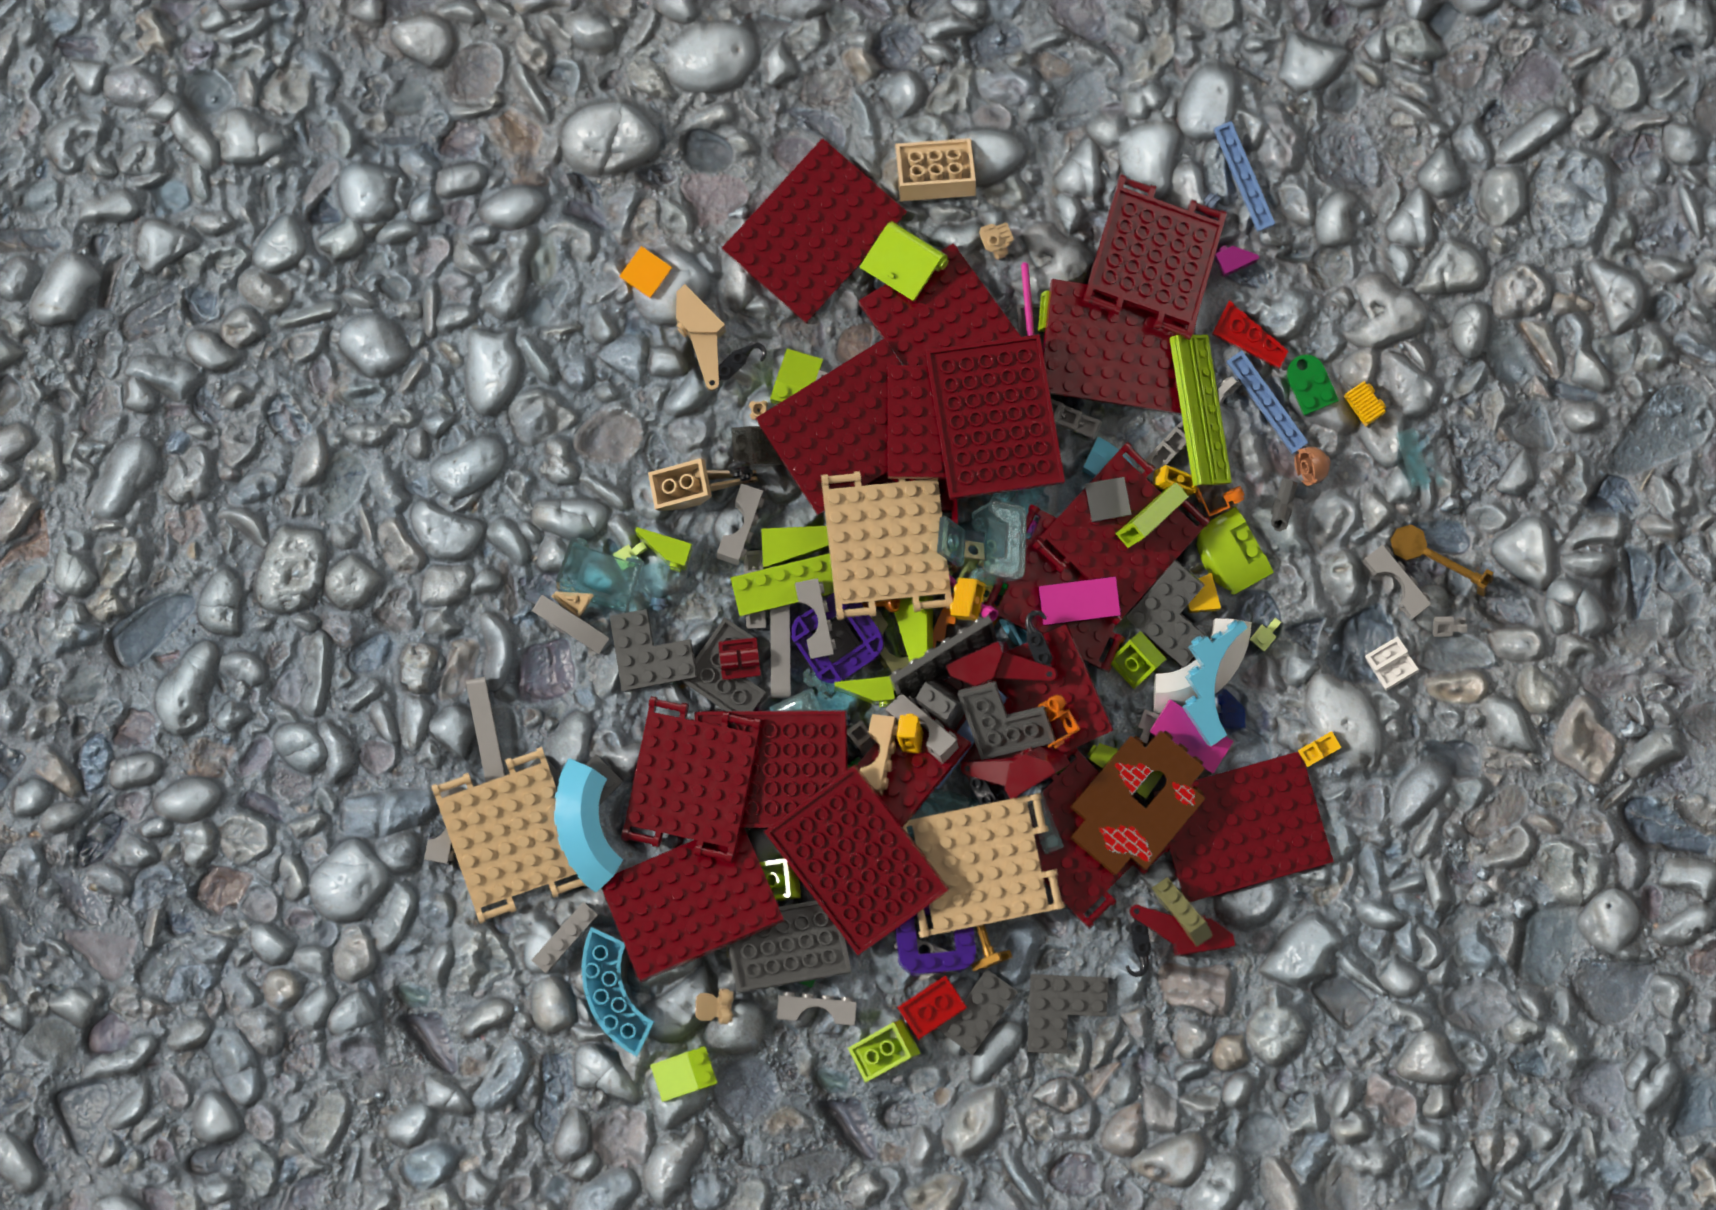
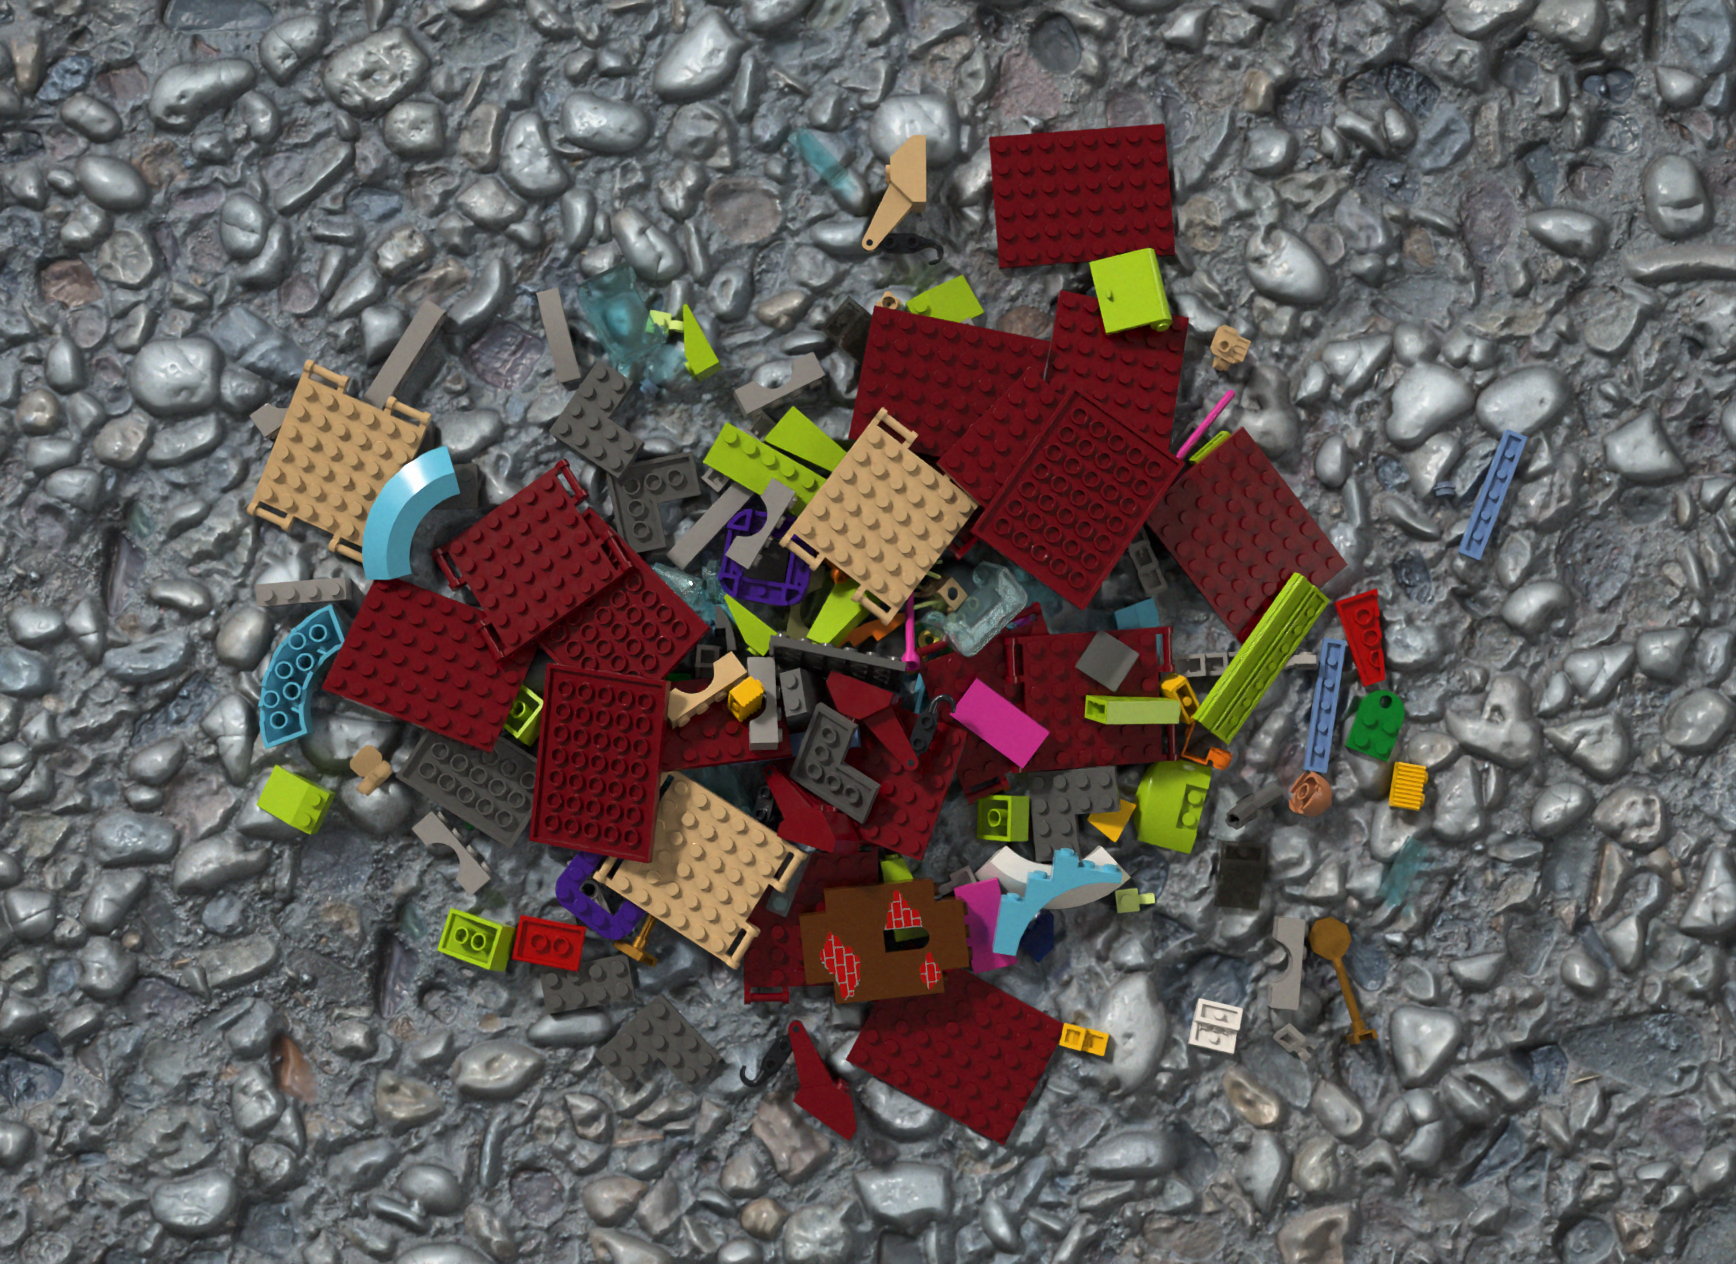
camera: 50 degrees right, 5 degrees up
tan tile [551,591,594,618] -> none
light orange tile [619,246,672,299] -> none
tan slope [648,458,758,511] -> none
dark red plate [718,637,761,681] -> none
tan slope [895,138,976,201] -> none
clear light blue tile [937,516,966,567] -> none
yellow brick [950,578,986,621] -> none
orange piece [1038,695,1080,748] -> none
dark red plate [1082,174,1227,340] -> none
olive arch [1152,877,1213,946] -> none
magenta slope [1214,246,1259,278] -> none
none -> dark grey slope [715,606,739,652]
none -> clear light blue plate [787,124,848,189]
none -> clear smoke slope [1213,839,1267,909]

